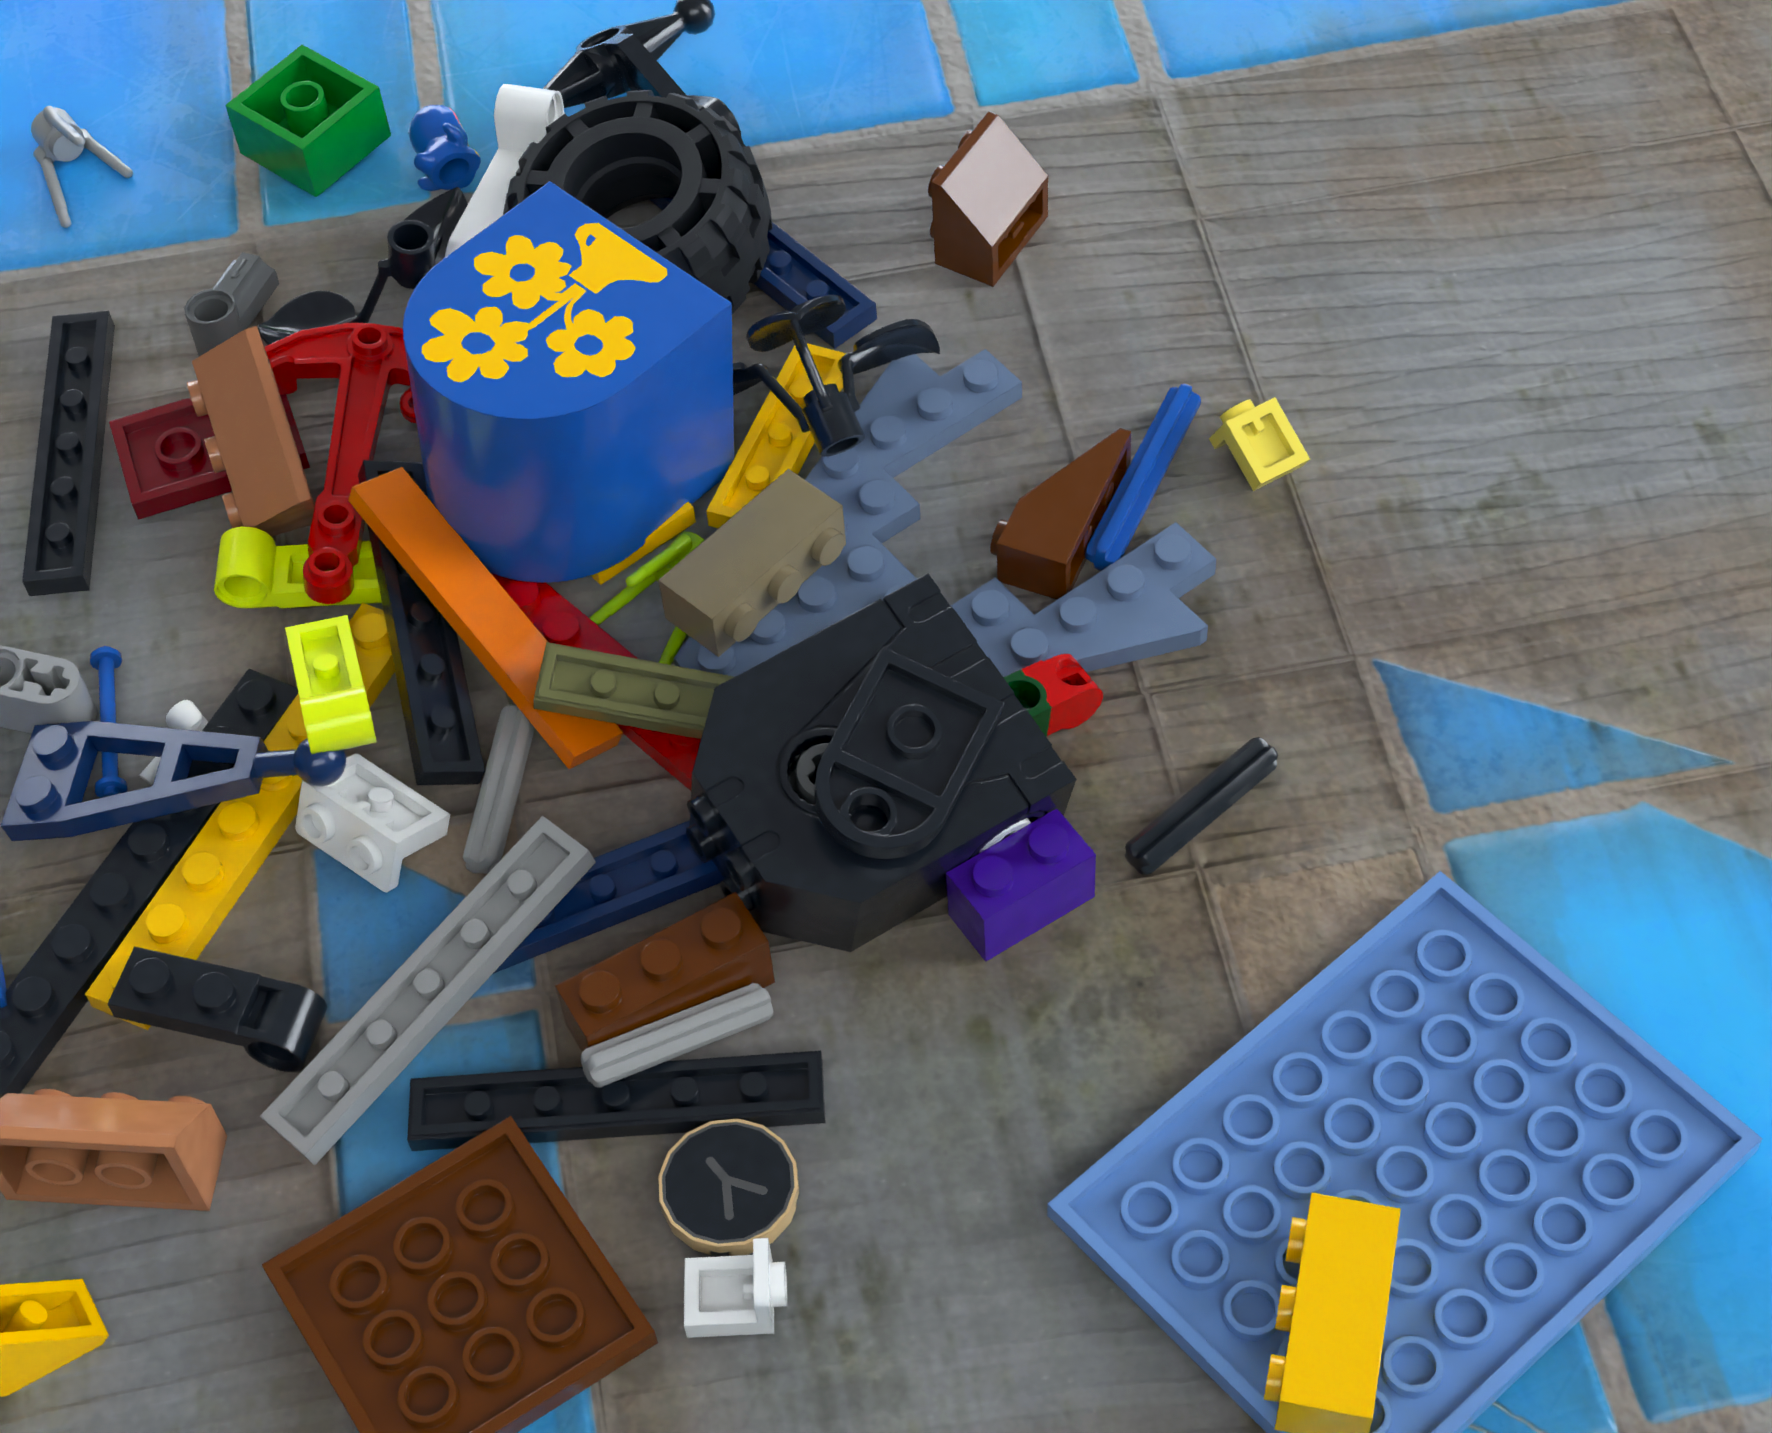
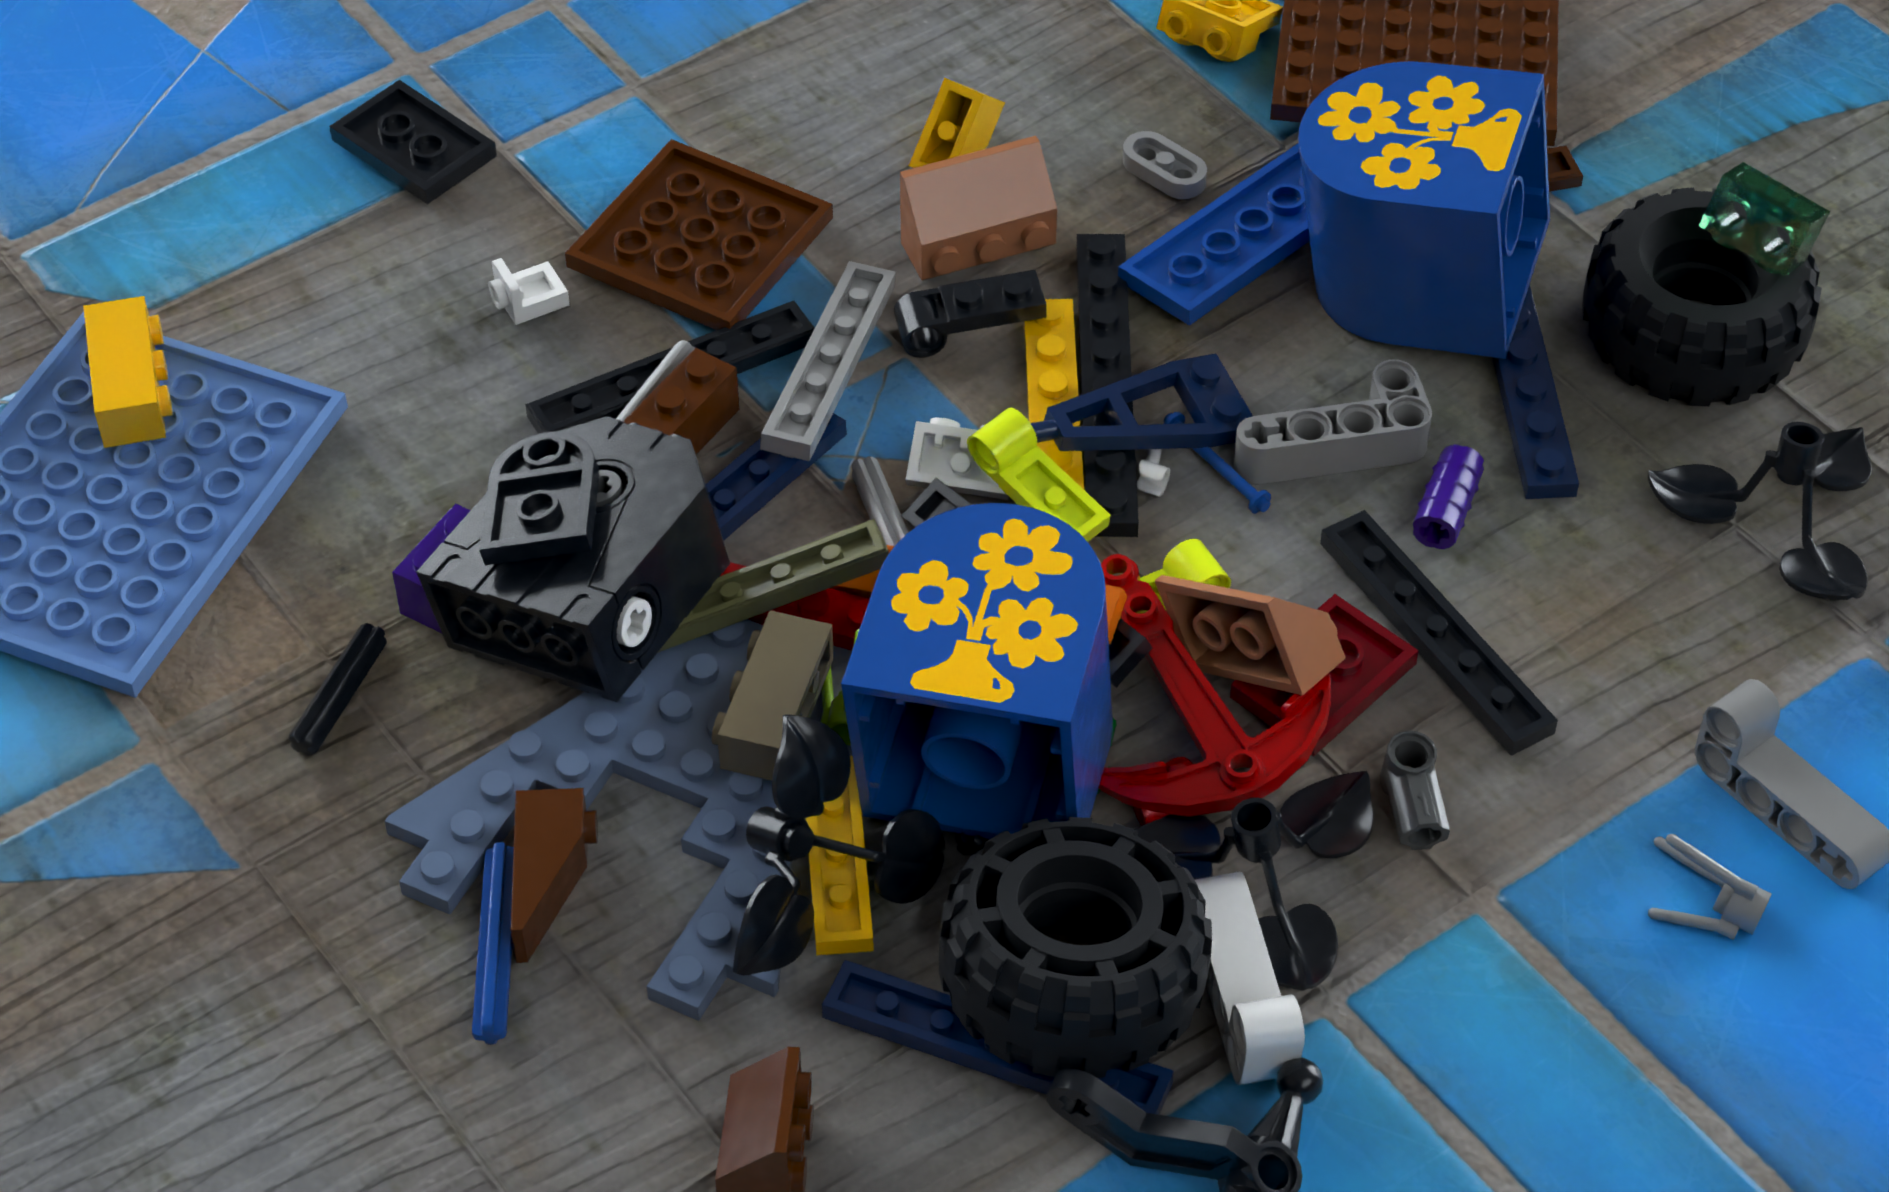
camera: 150 degrees right, 5 degrees down
green brick [225,44,391,197] -> none
blue animal [408,105,481,191] -> none
black tile [658,1118,799,1256] -> none
red leg [1003,654,1103,737] -> none
light yellow bracket [1209,397,1310,491] -> none

